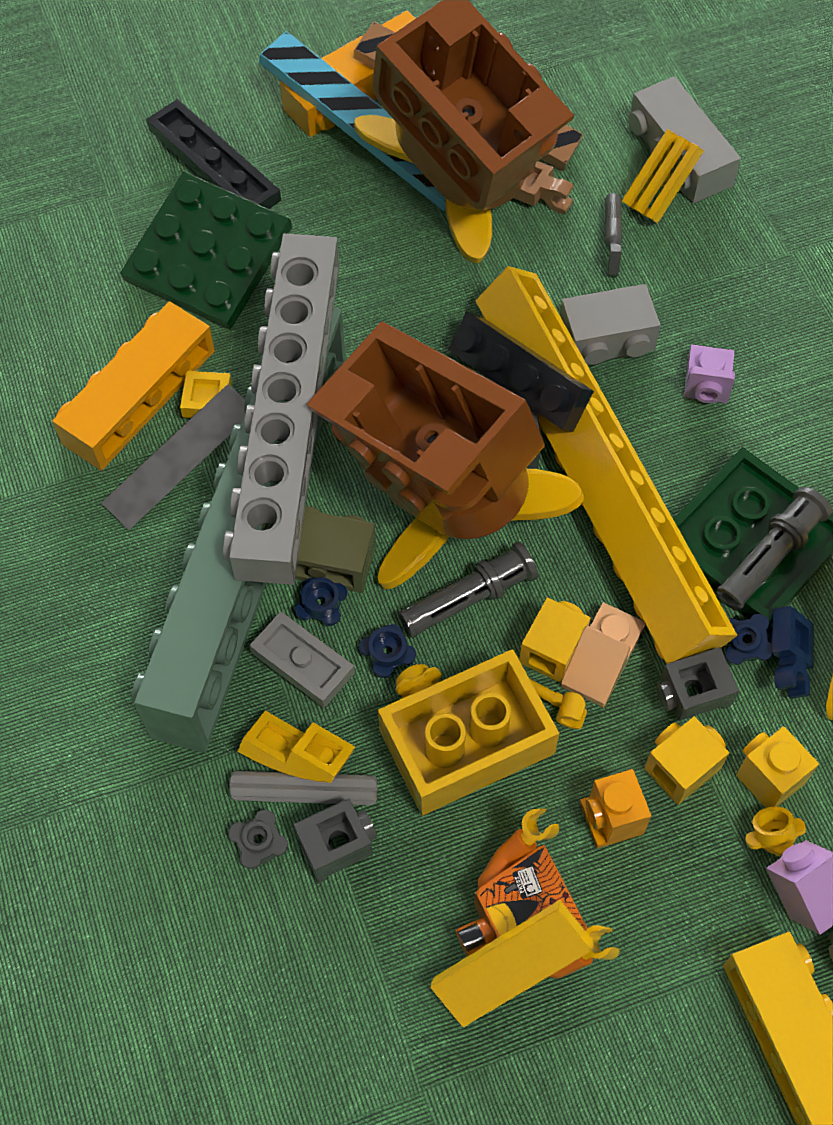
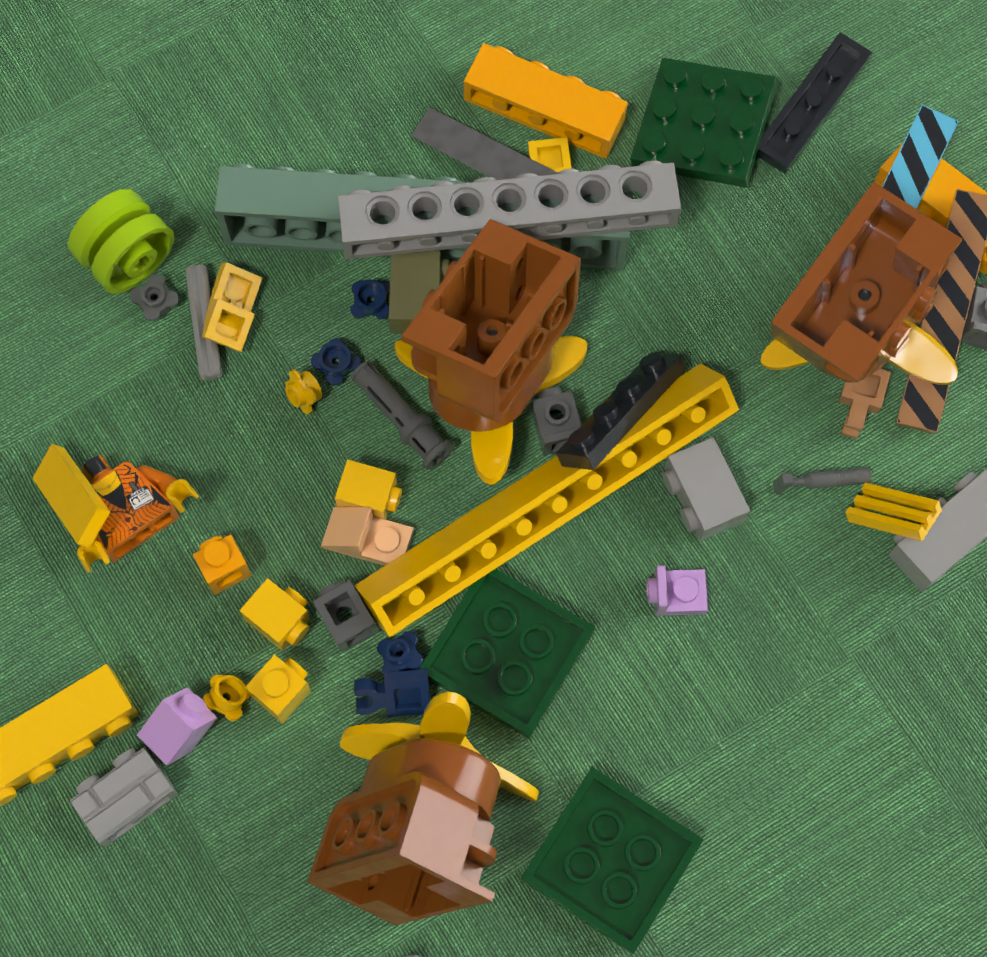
camera: 75 degrees right, 10 degrees up
light grey plate [249,611,355,708] -> none
dark grey brick [293,798,377,883] -> none
yellow brick [378,649,560,816] -> none
yellow hand [530,679,587,729] -> none
dark grey pin [716,486,832,611] -> none
none -> lime wheel [67,189,175,294]

